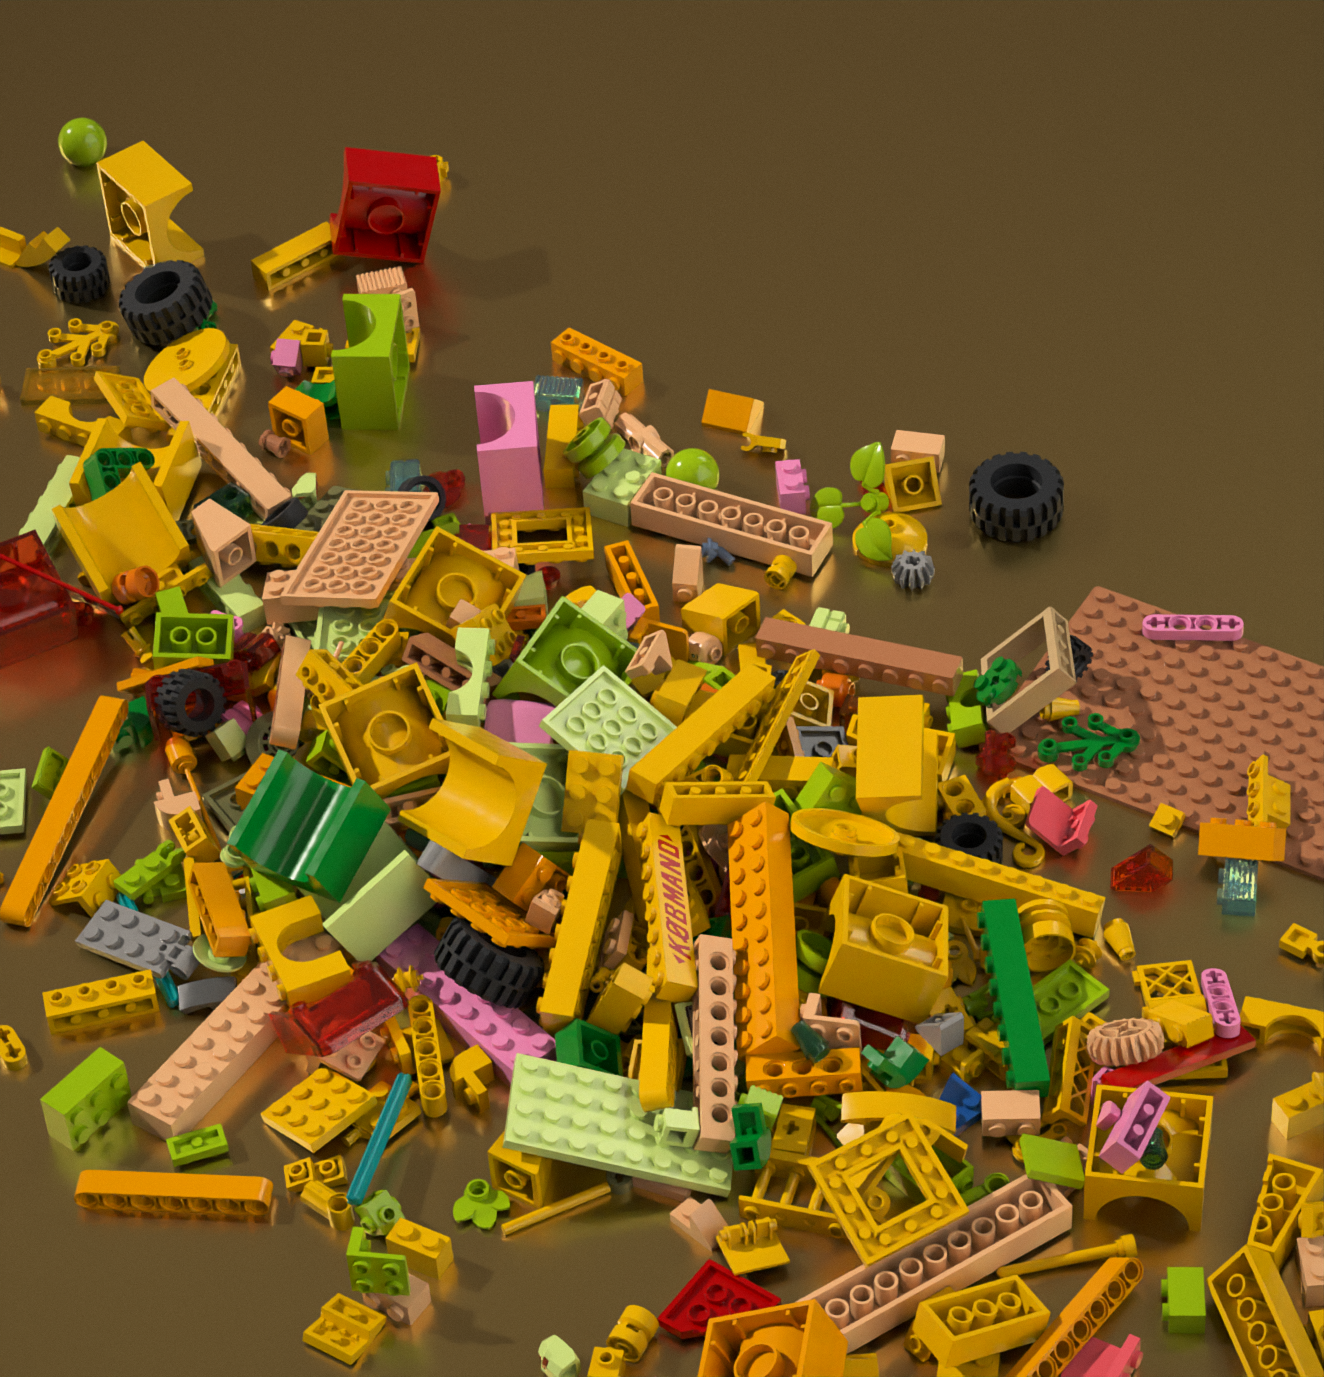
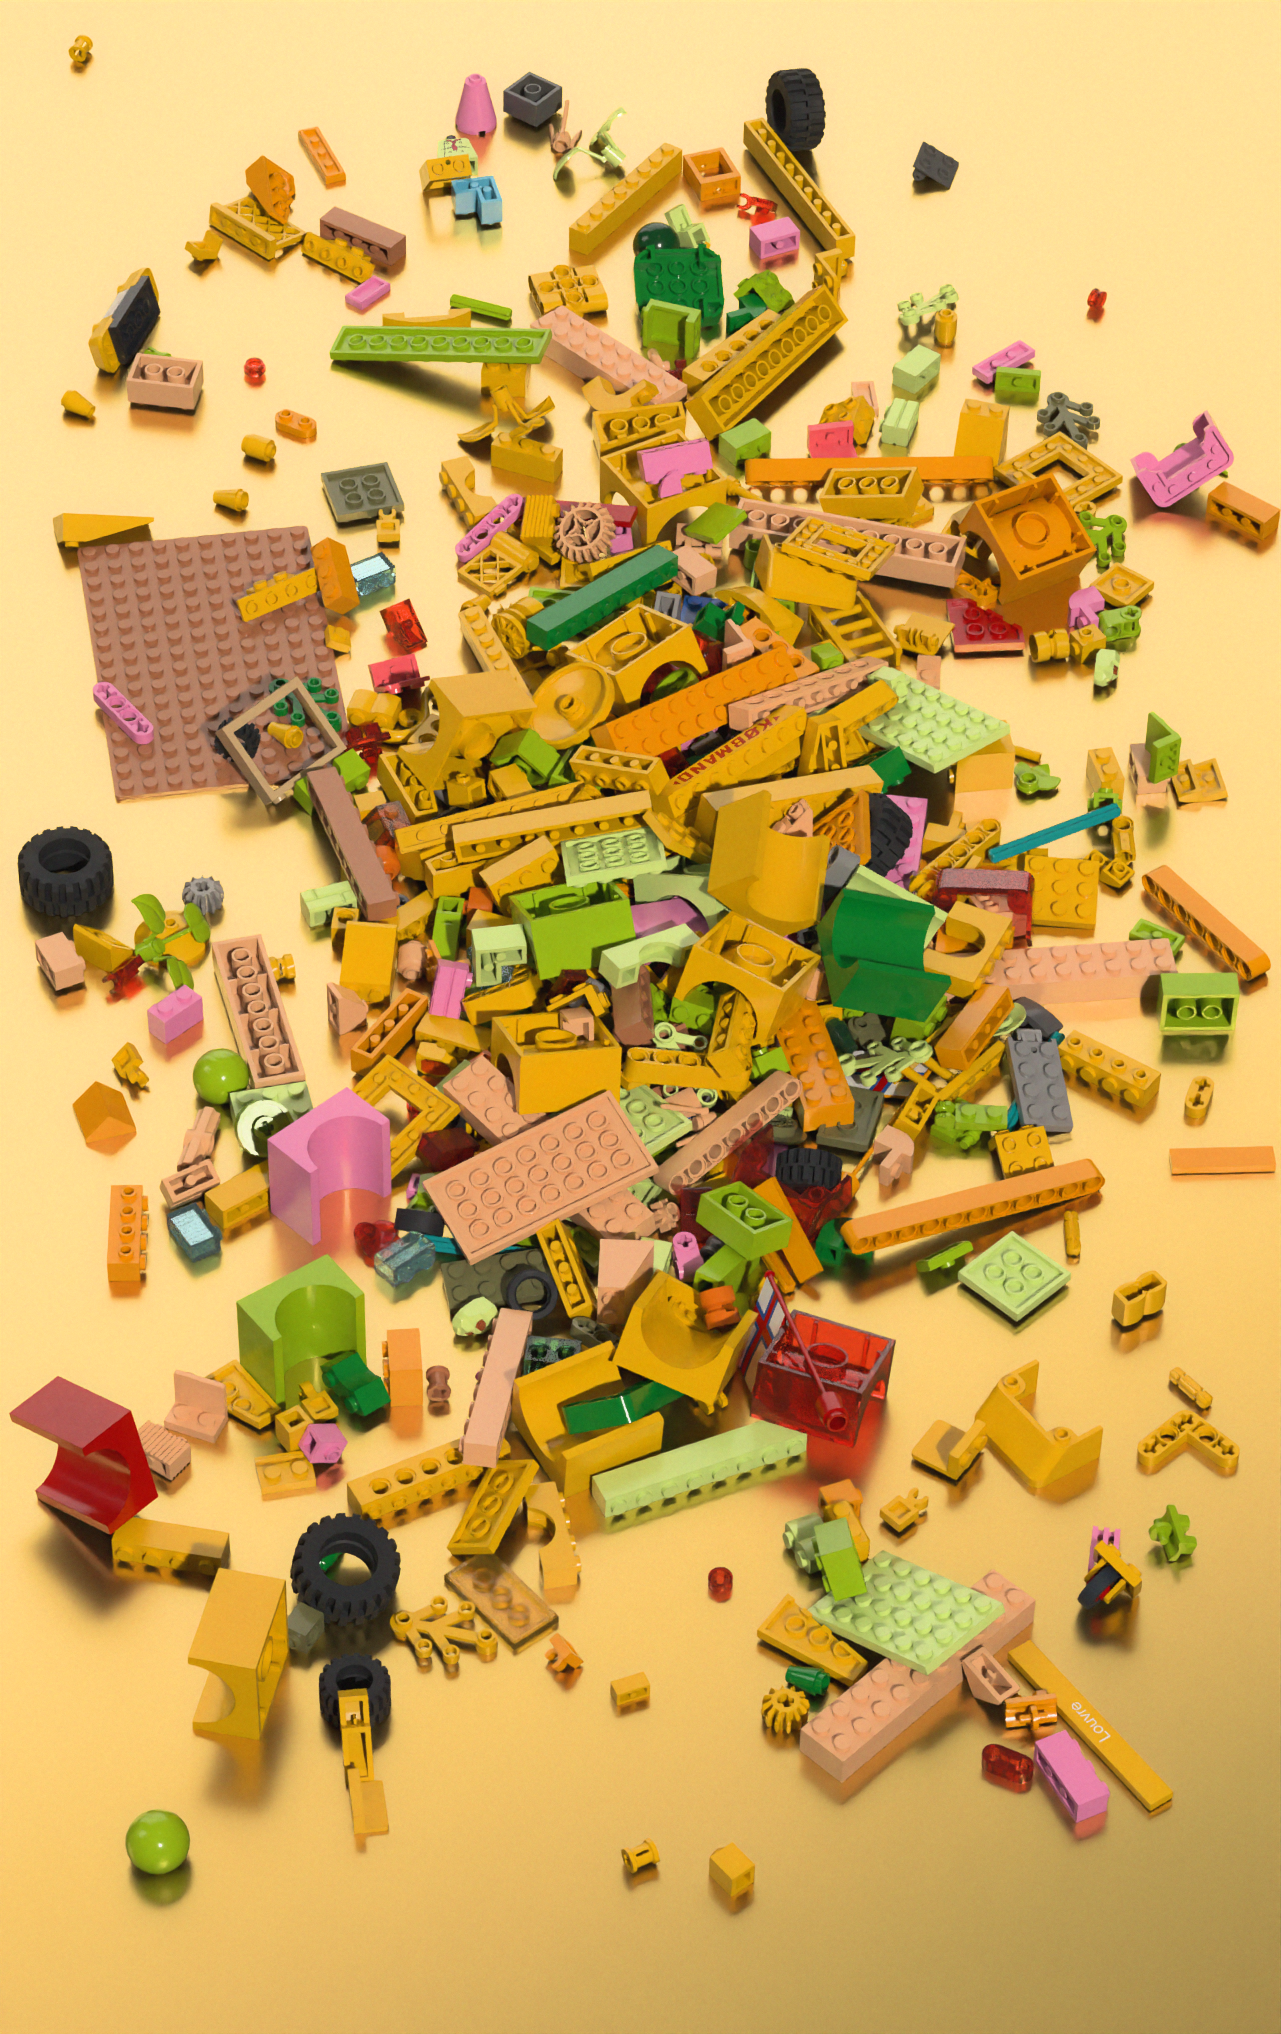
camera: 135 degrees left, 0 degrees up
yellow plate [144,328,230,394] -> none
light nougat slope [625,629,672,679] -> none
sand blue plate [702,538,735,566] -> none
green brick [729,1102,771,1171] -> none
clear green cone [791,1020,831,1063] -> none
green plate [973,656,1022,708] -> none

